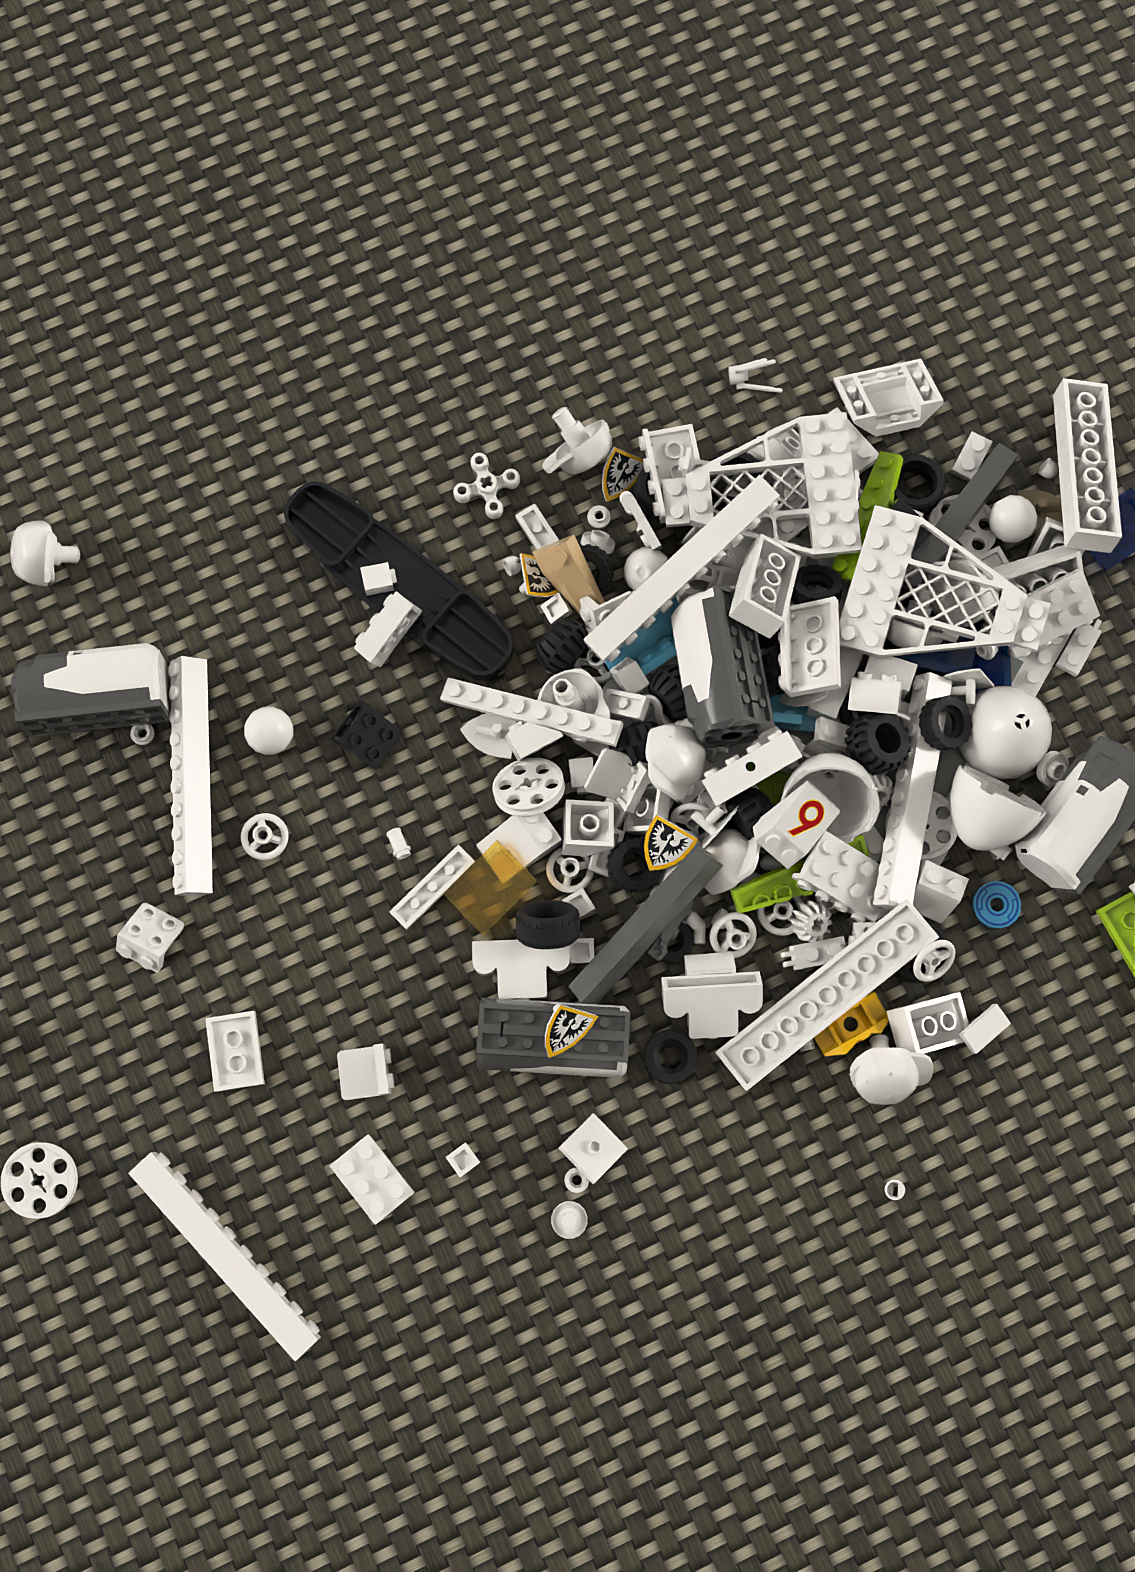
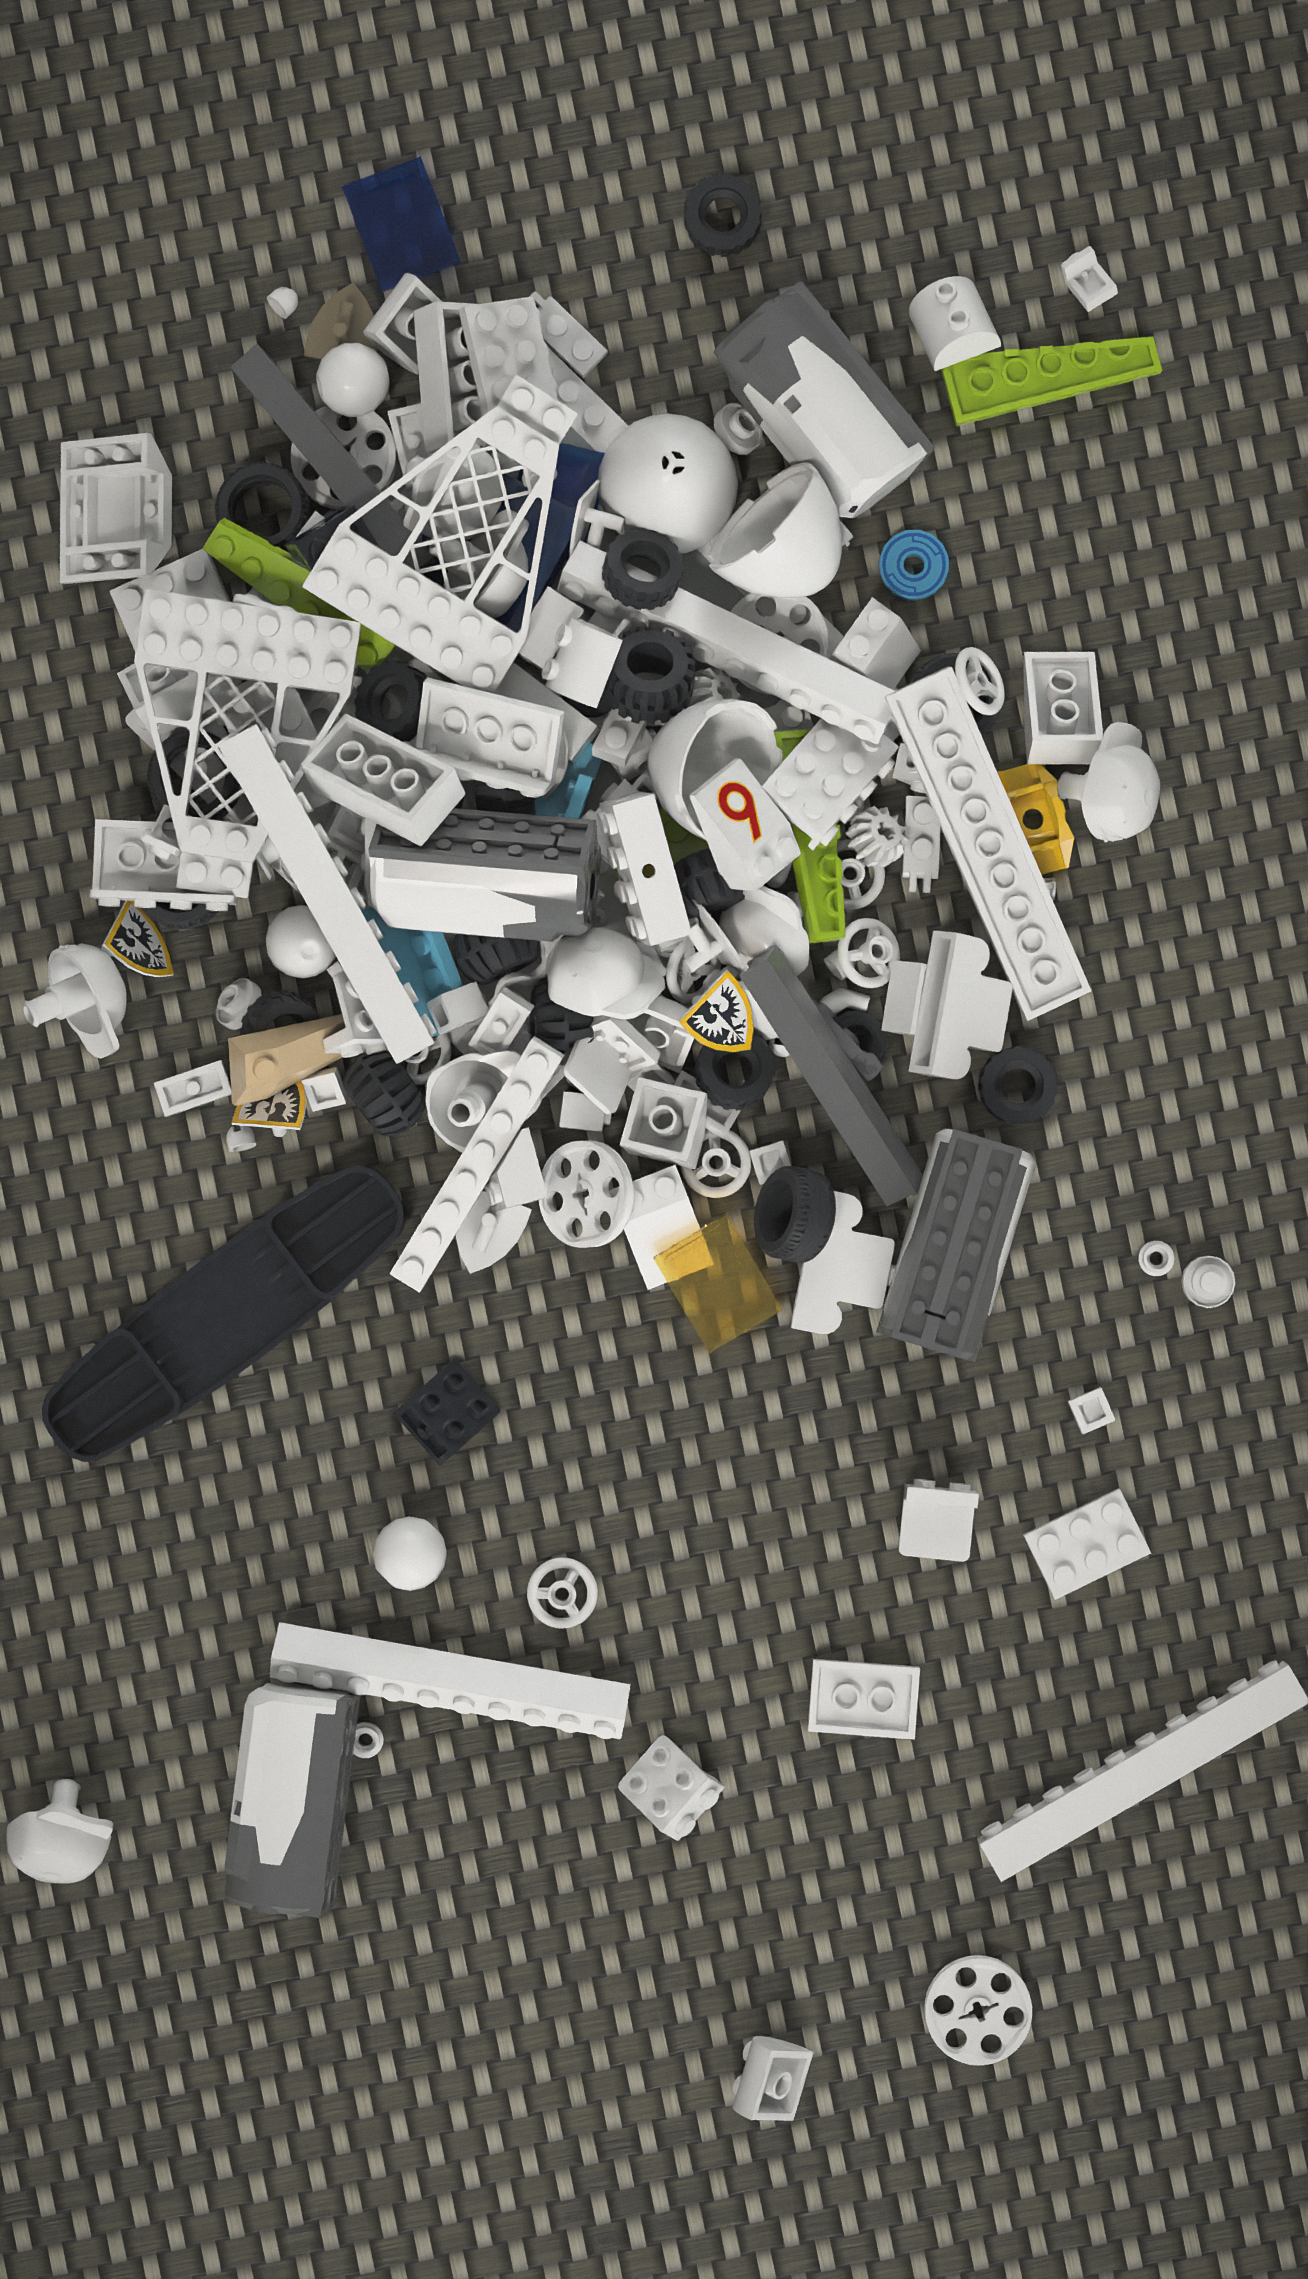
camera: 75 degrees left, 10 degrees up
white slope [354,592,422,667] -> none
white brick [360,562,397,596] -> none
white pin [386,828,411,860] -> none
white plate [390,845,476,930] -> none
white gear [453,453,520,519] -> none
shield [545,1004,598,1058] -> none
white plate [558,1113,628,1184] -> none
white plate [570,938,594,964] -> none
white plate [587,505,610,529] -> none
white plate [619,491,662,550] -> none
white plant [728,358,783,393] -> none
white hinge [885,1180,905,1200] -> none
white plate [950,432,993,482] -> none
white tile [959,1004,1011,1054] -> none
white brick [1053,378,1122,553] -> none

